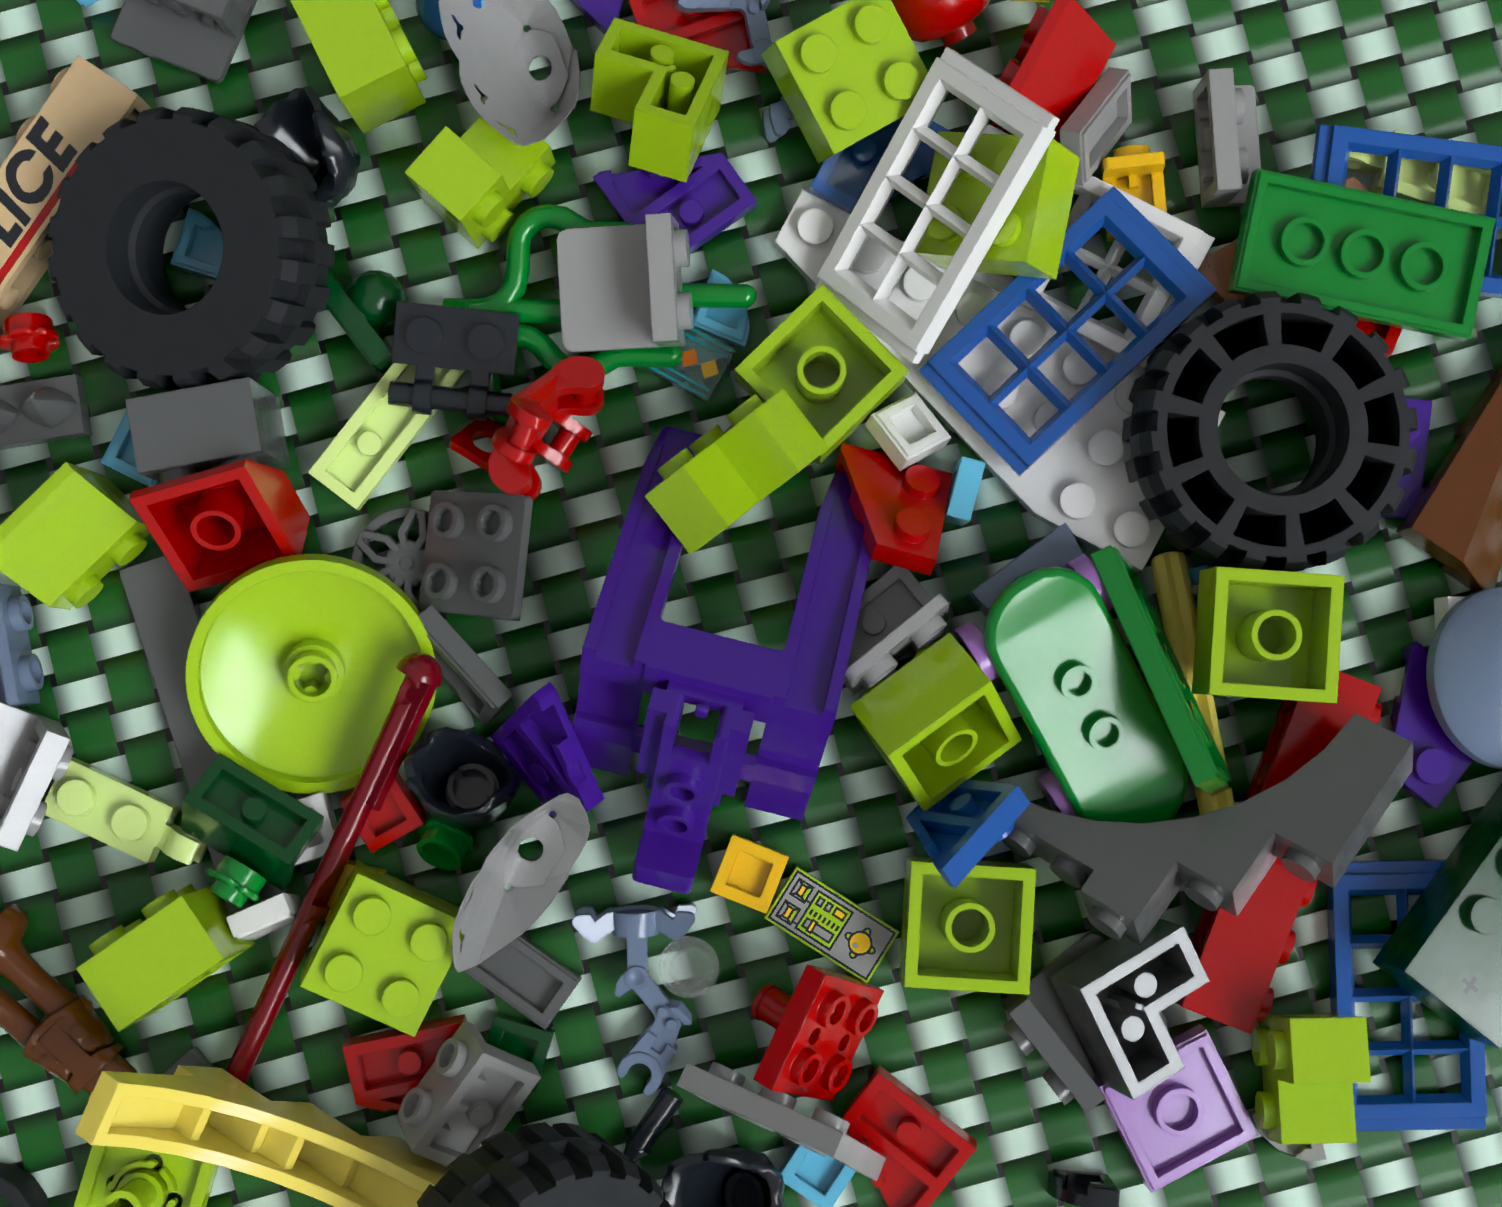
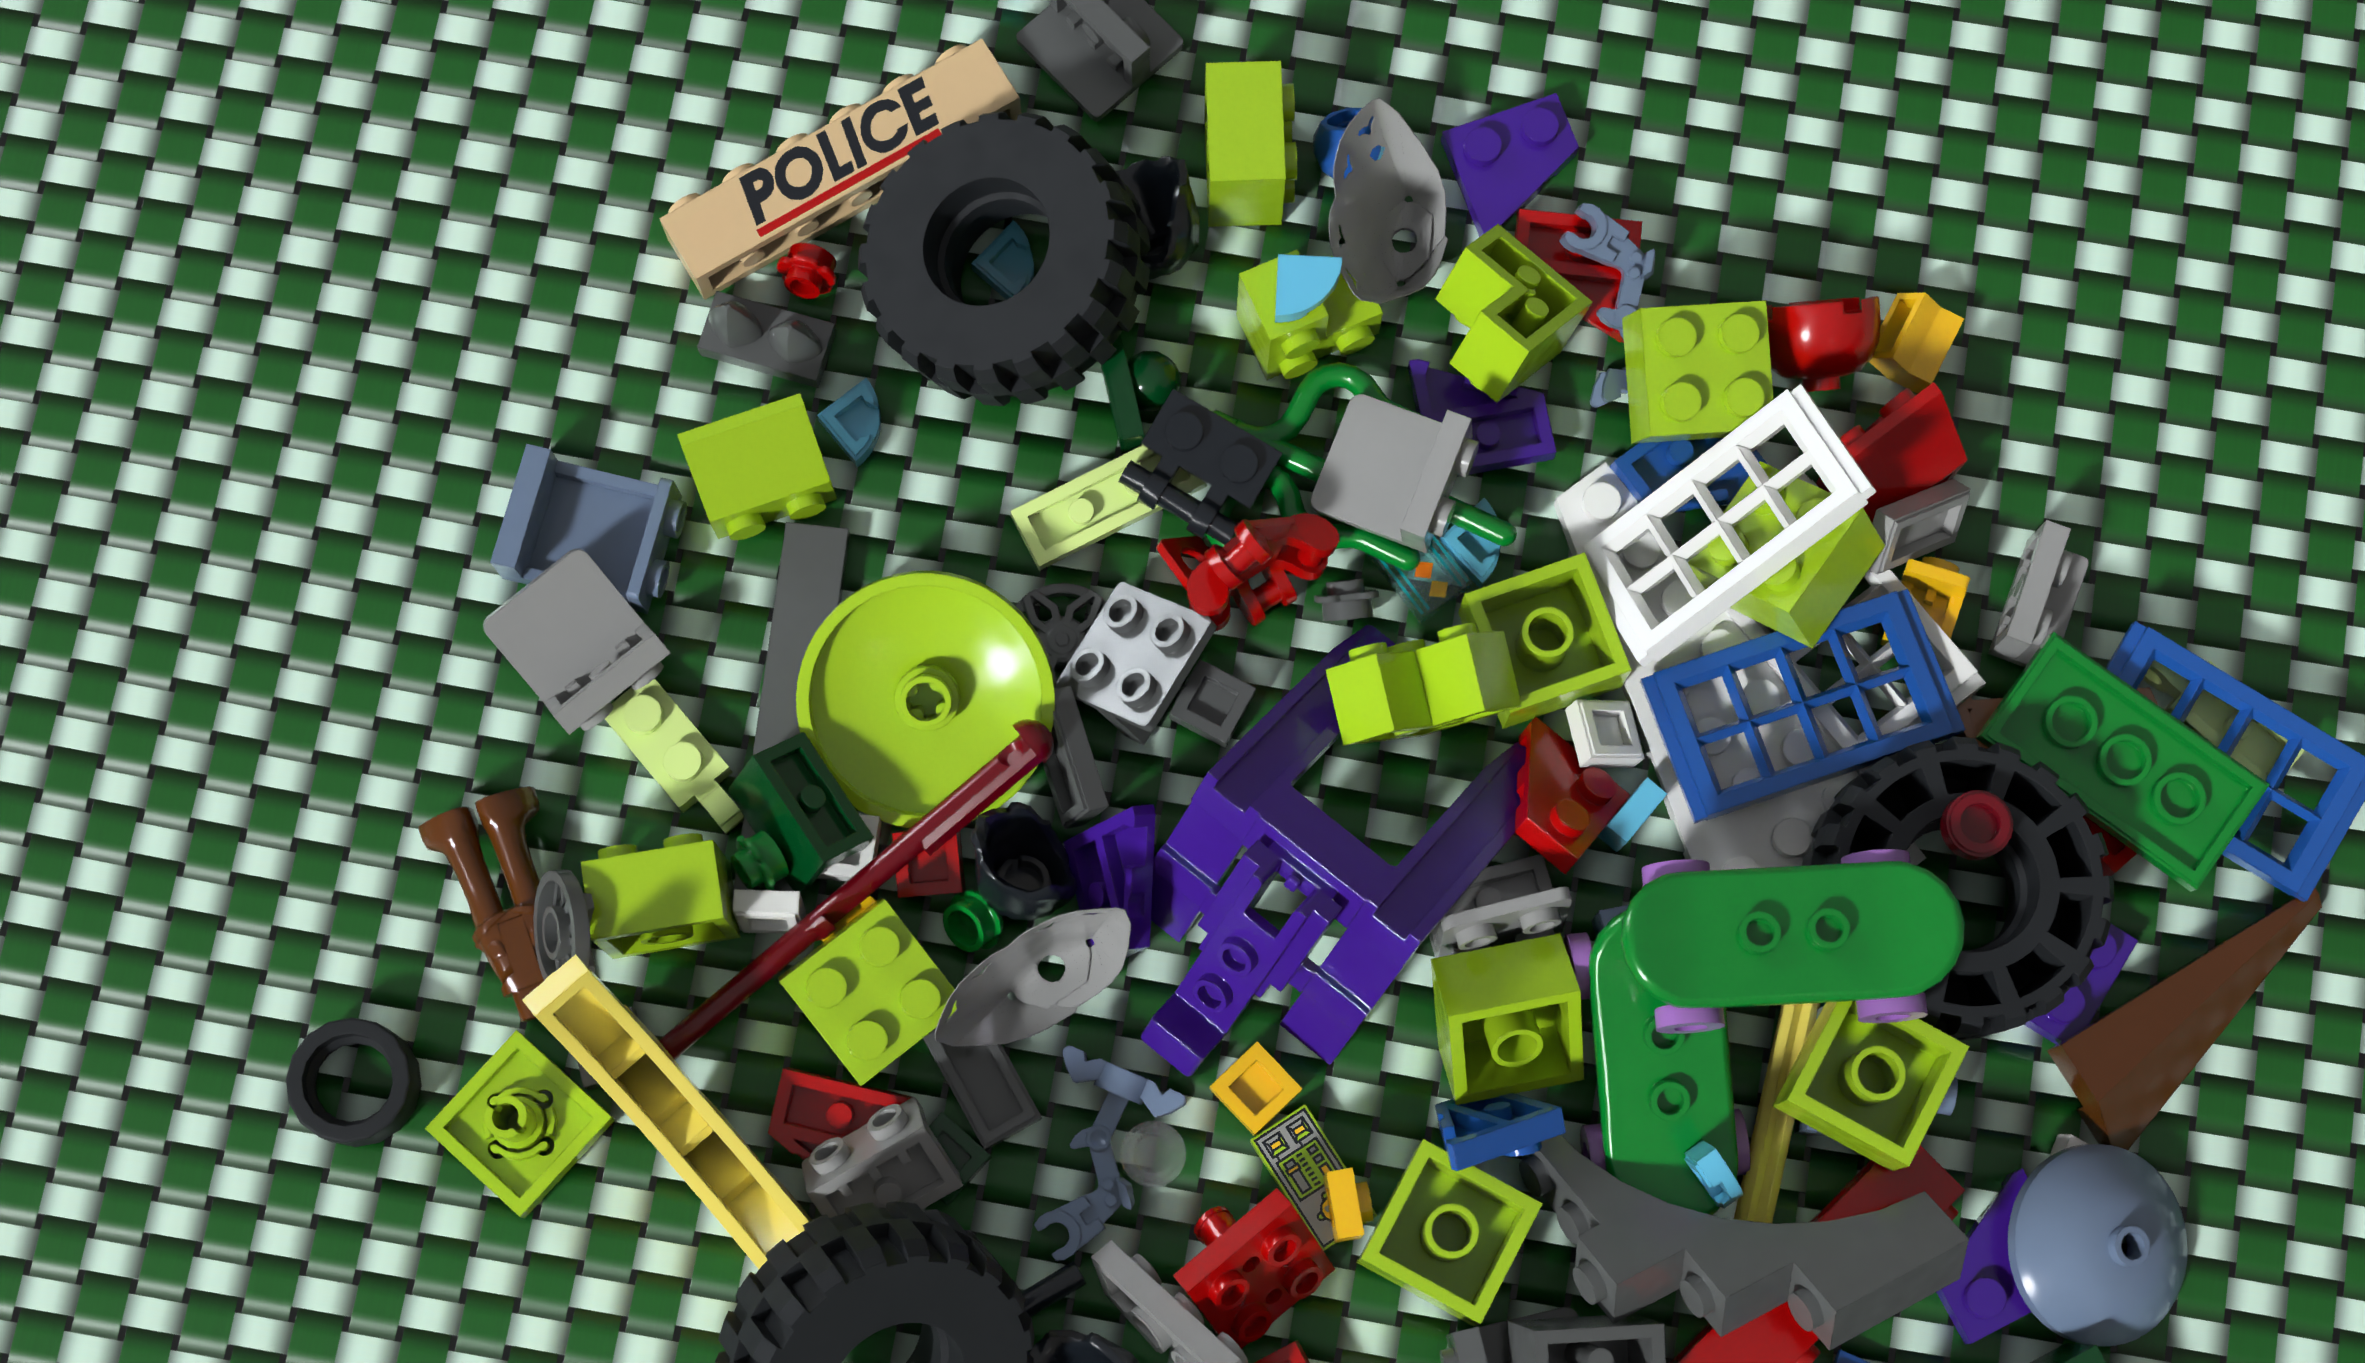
camera: 20 degrees right, 10 degrees down
dark grey brick [125,377,290,483] -> none
red slope [129,459,310,592] -> none
green tile [1090,545,1234,796] -> none
none -> dark grey wheel [533,869,596,980]
none -> dark grey plate [1169,659,1256,749]
none -> medium azure tile [1275,254,1343,323]
none -> dark grey plate [1314,579,1379,621]
none -> yellow plate [1323,1167,1374,1243]
none -> green piece [1621,849,1965,1034]
none -> medium azure tile [1684,1140,1743,1209]
none -> dark red tile [1940,790,2013,860]

